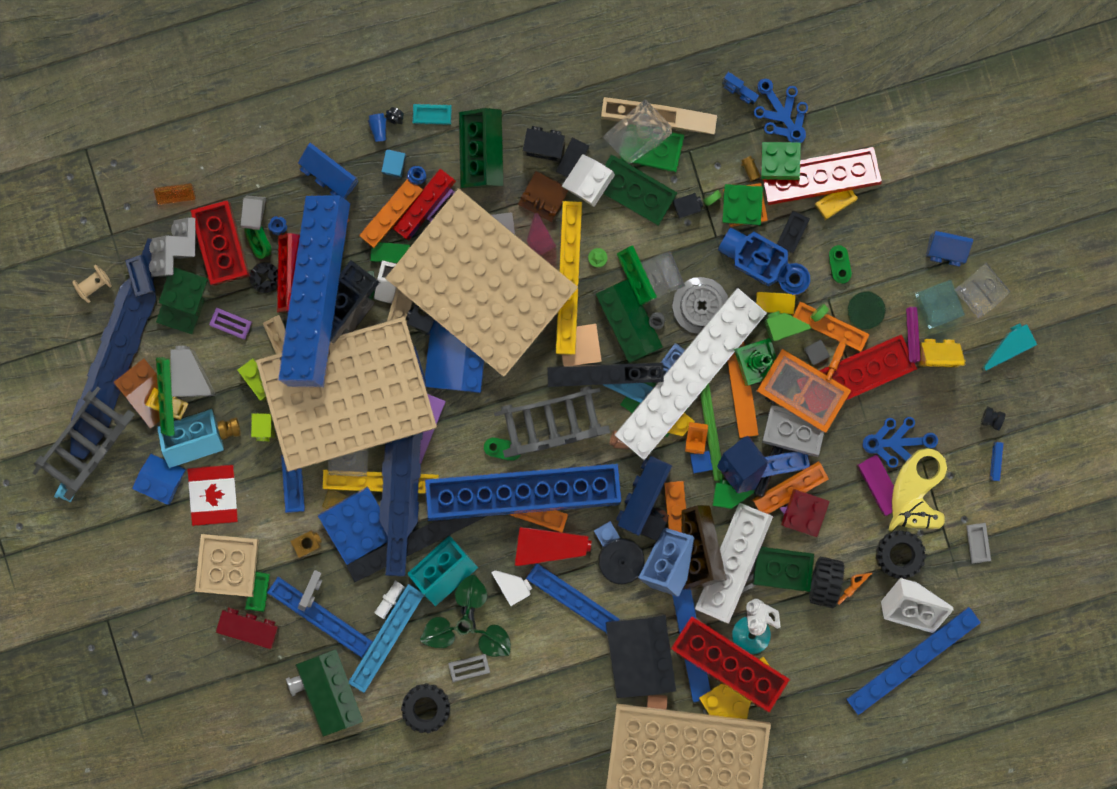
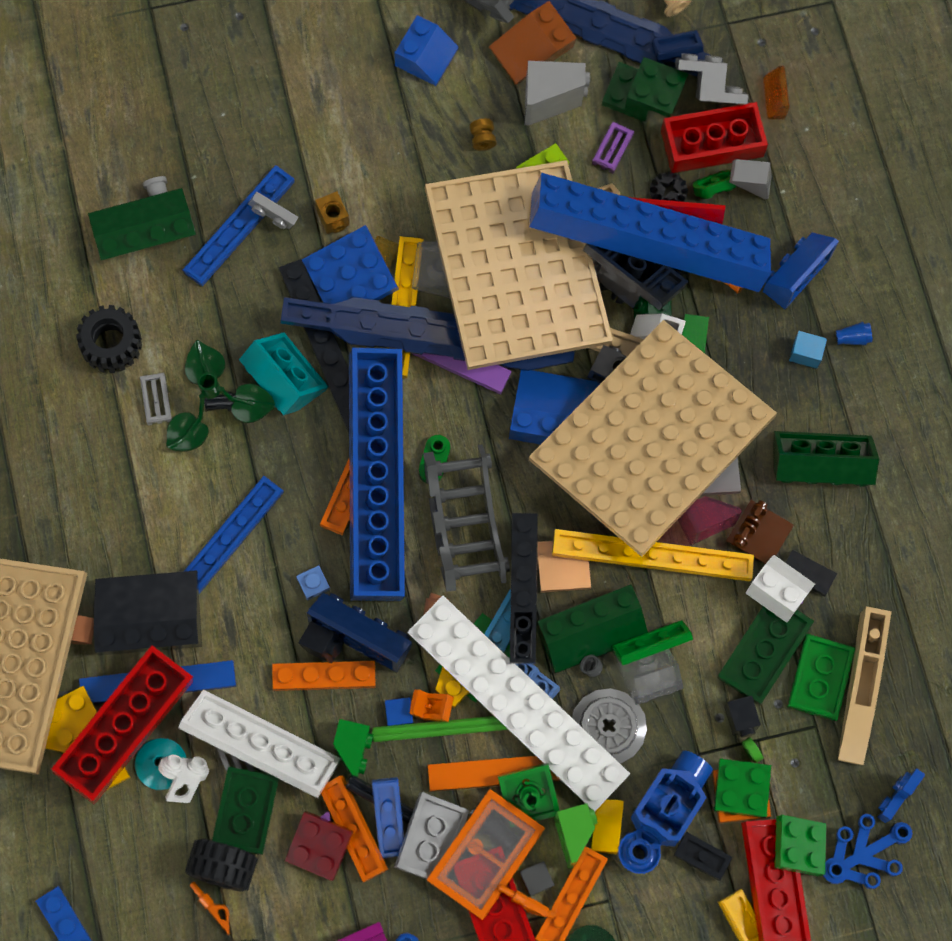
camera: 85 degrees right, 15 degrees down
yellow tile [146,388,189,420] -> none
green tile [156,357,175,436] -> none
medium azure slope [157,409,224,468] -> none
sticker [187,465,238,526] -> none
tan plate [195,534,259,597] -> none
dark red brick [215,607,279,649] -> none
green tile [245,572,270,612] -> none
lime brick [251,414,275,441] -> none
blue plate [268,216,287,235] -> none
blue tile [281,455,305,513] -> none
dark azure plate [349,584,424,693] -> none
orange plate [359,179,423,249] -> none
white pin [374,581,405,619] -> none
black plate [385,107,404,124] -> none
red plate [393,169,456,241] -> none
blue plate [407,166,426,185] -> none
teal tile [413,104,452,125] -> none
white slope [492,570,532,606] -> none
red slope [515,527,592,566] -> none
black brick [523,126,565,162] -> none
bright green tile [588,248,607,268] -> none
black wheel [598,538,645,585] -> none
clear slope [603,99,672,164] -> none
medium blue slope [638,528,694,597] -> none
dark brown wedge [682,505,727,590] -> none
dark blue slope [717,436,769,493] -> none
pearl gold pin [741,156,761,181] -> none
bright green tile [810,304,829,322] -> none
green plate [828,245,852,284] -> none

